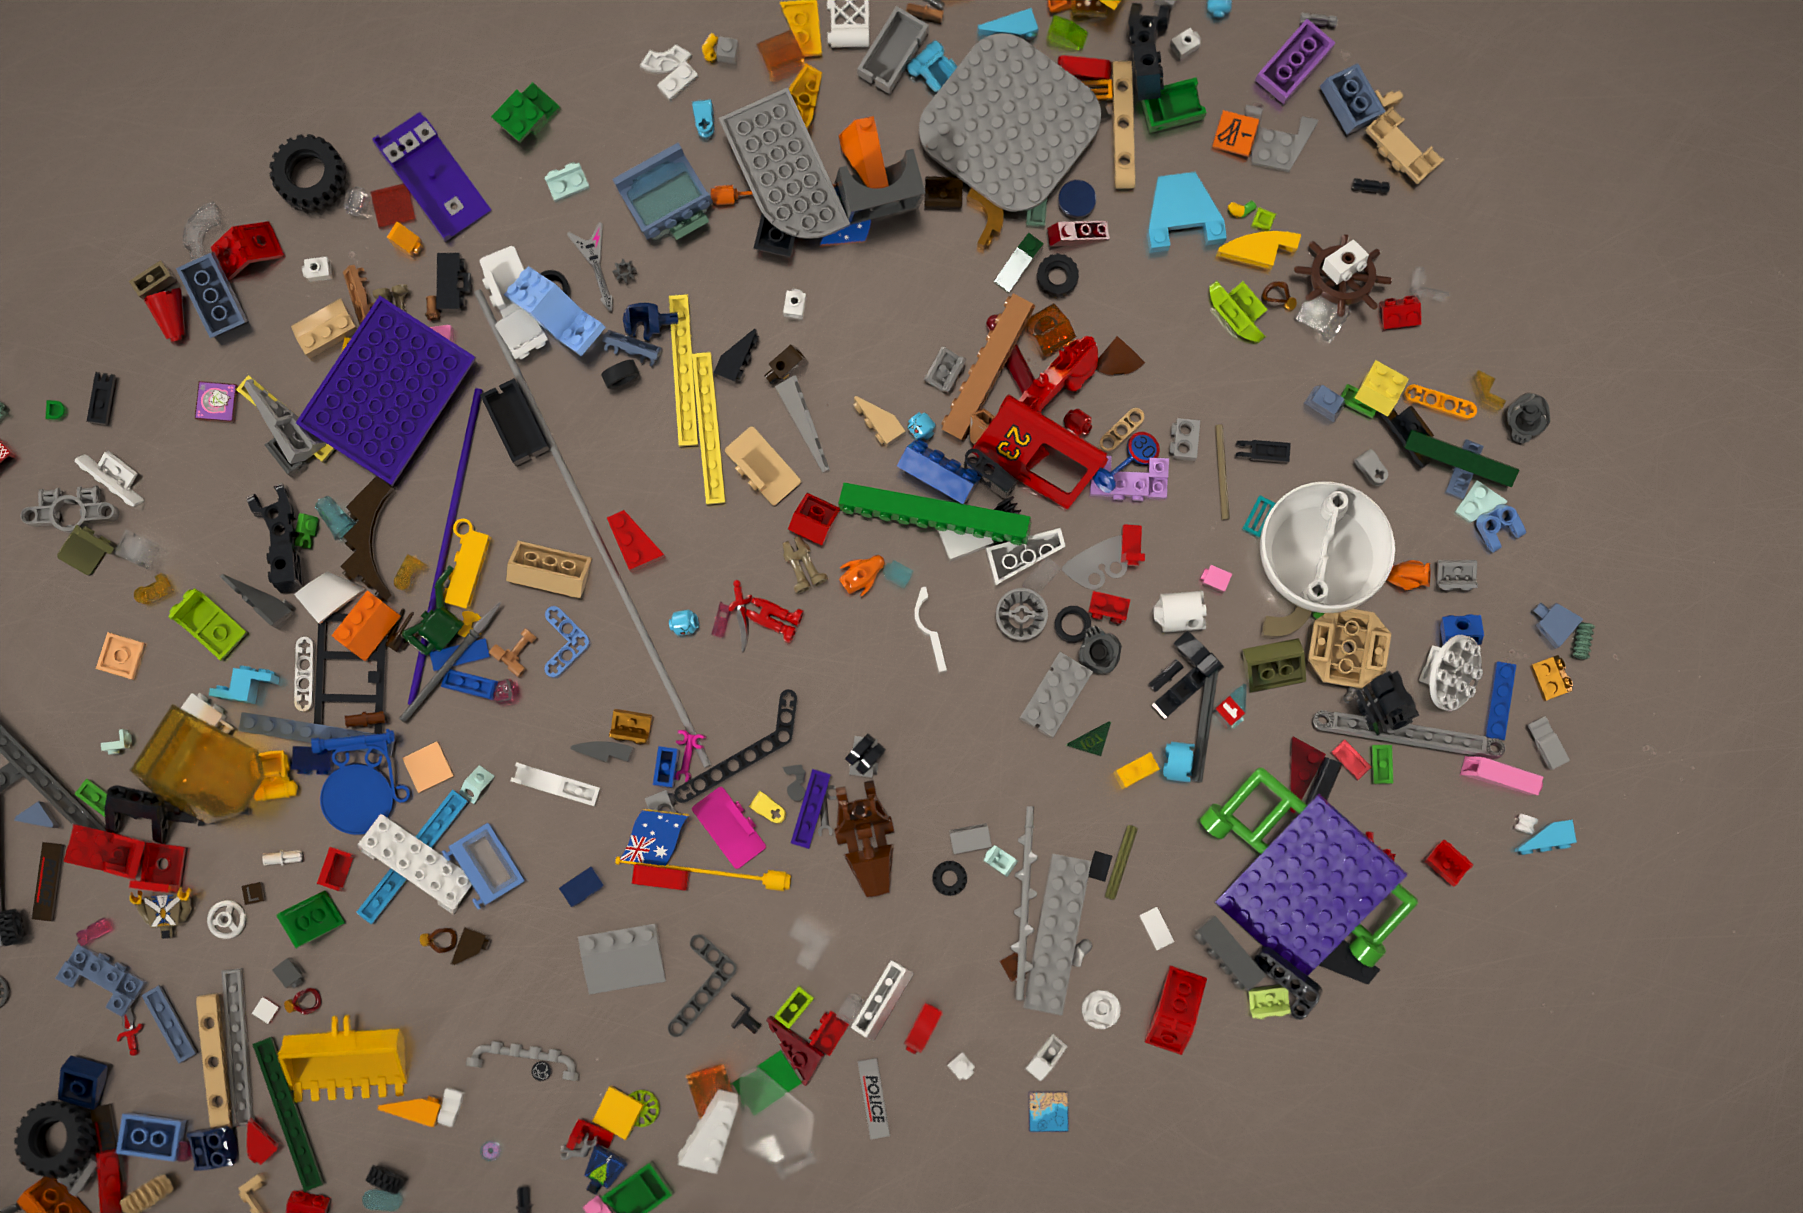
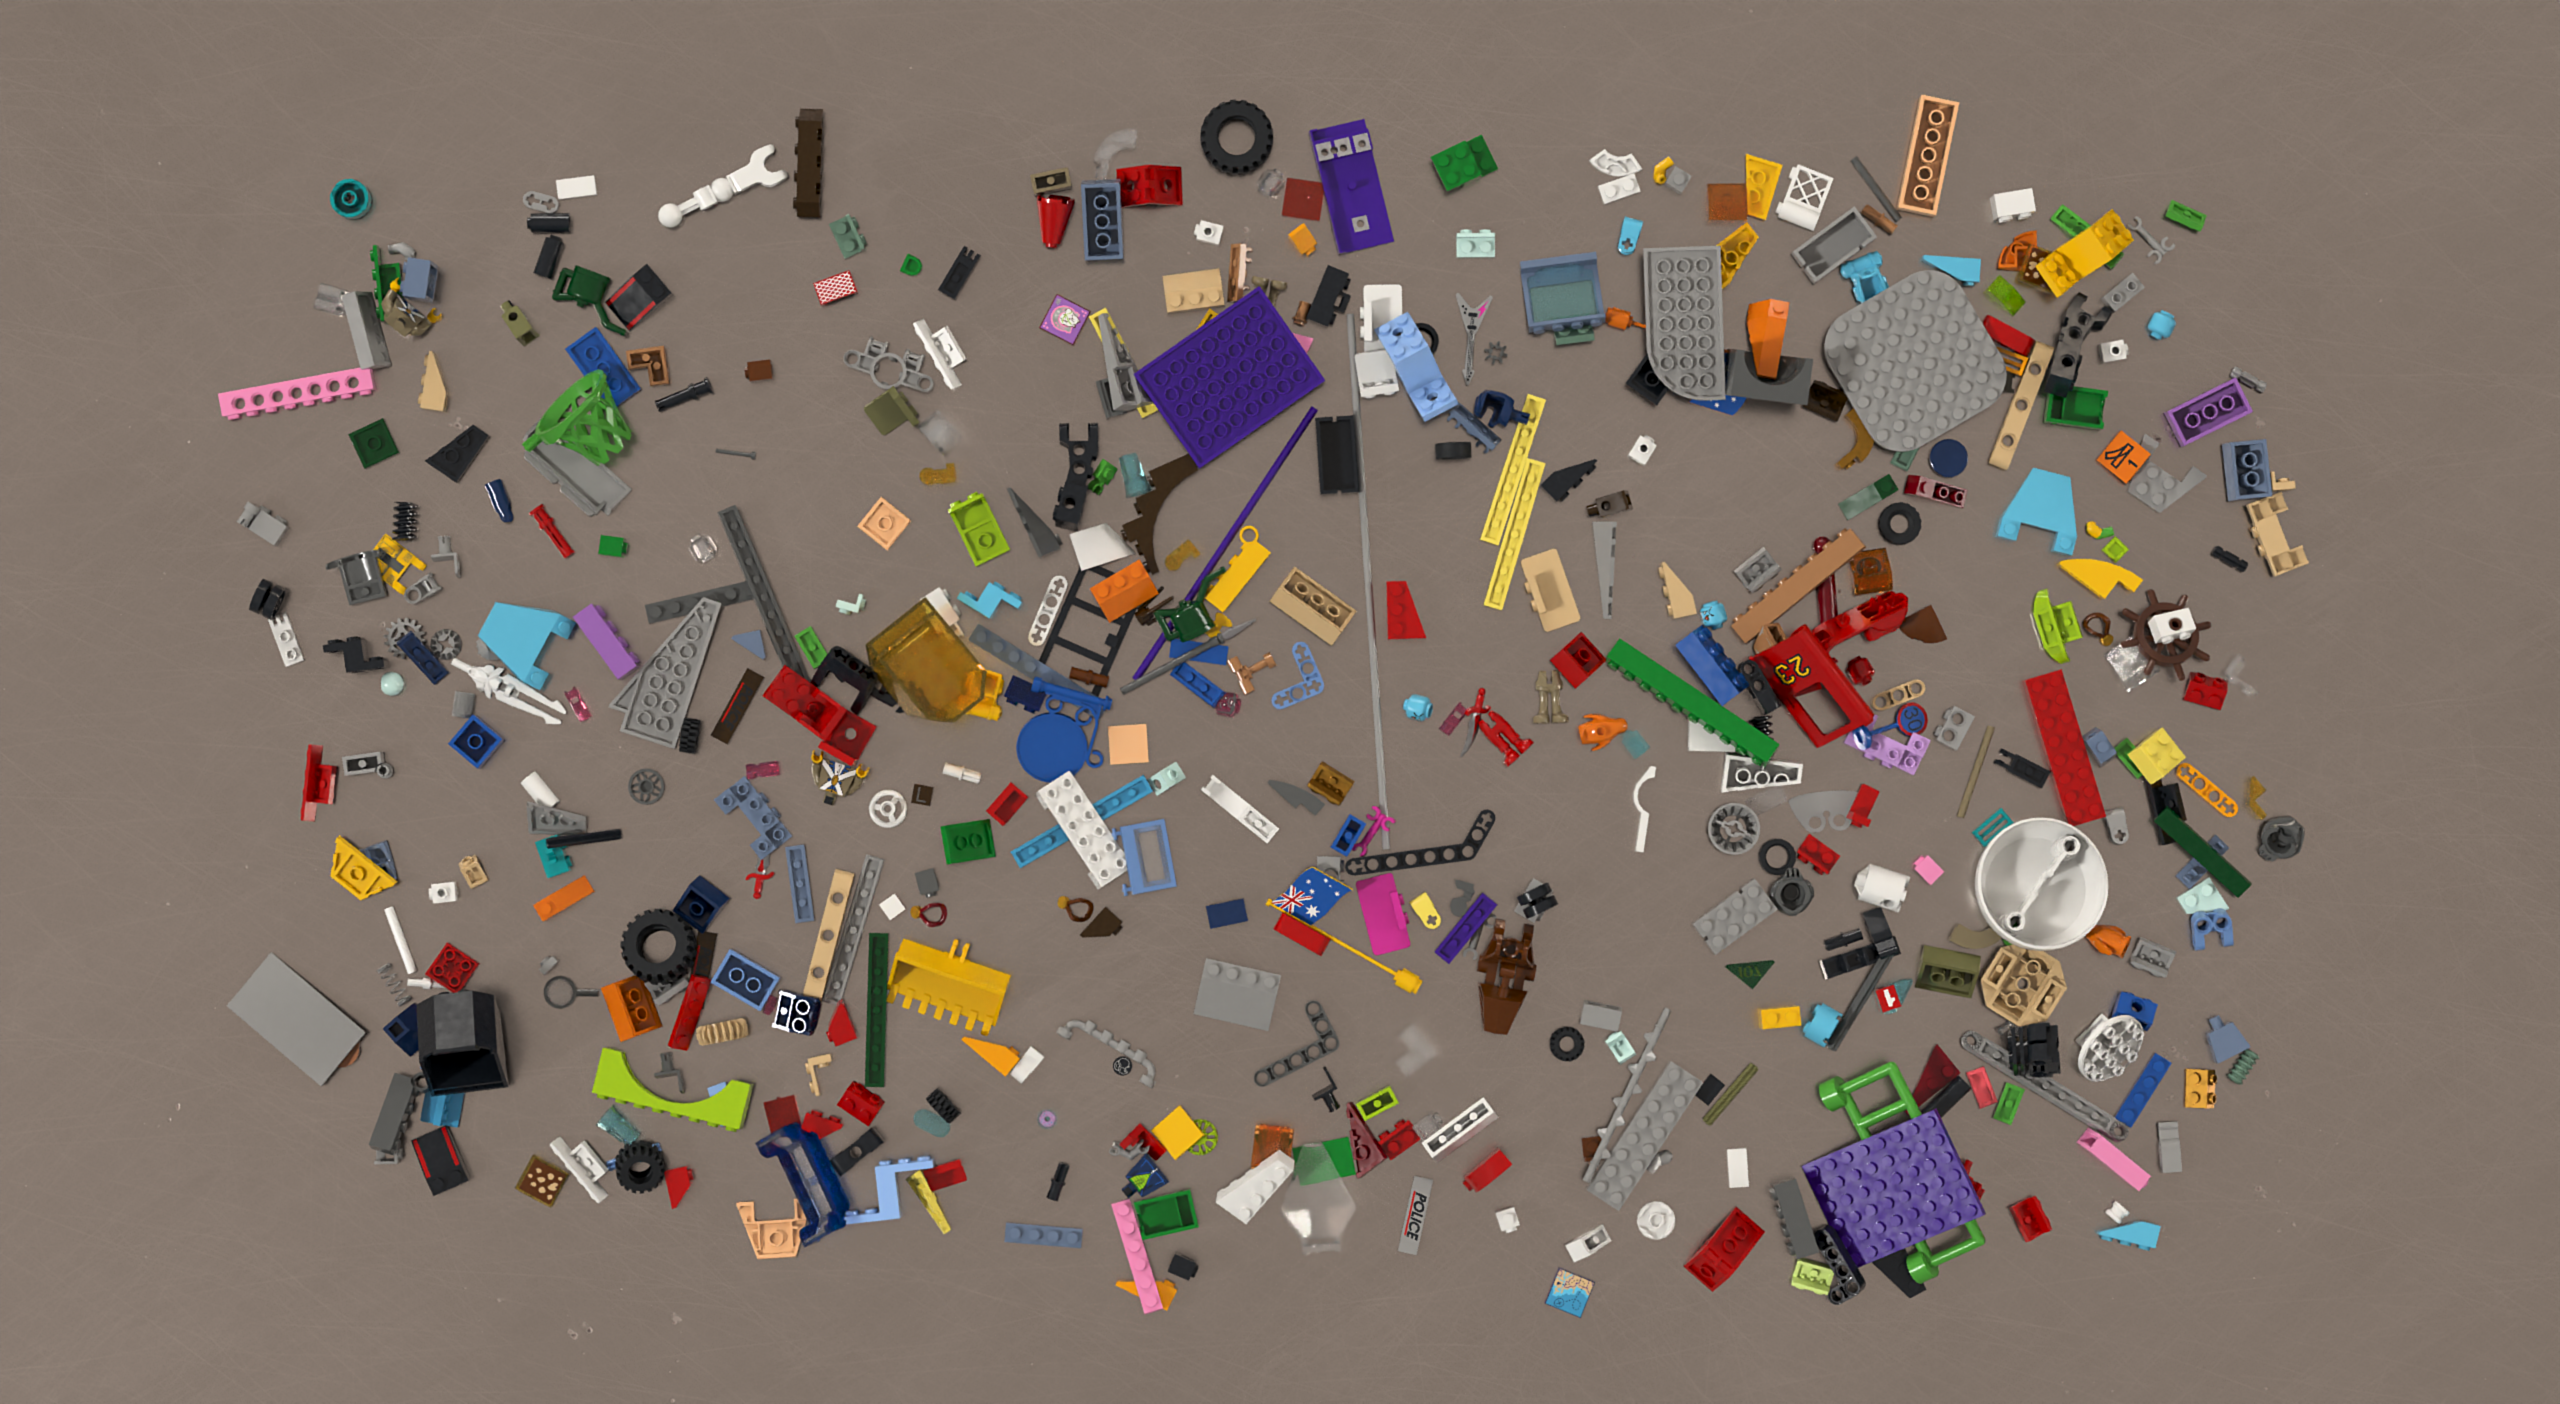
camera: 15 degrees right, 5 degrees up
none -> red brick [2022,669,2106,826]

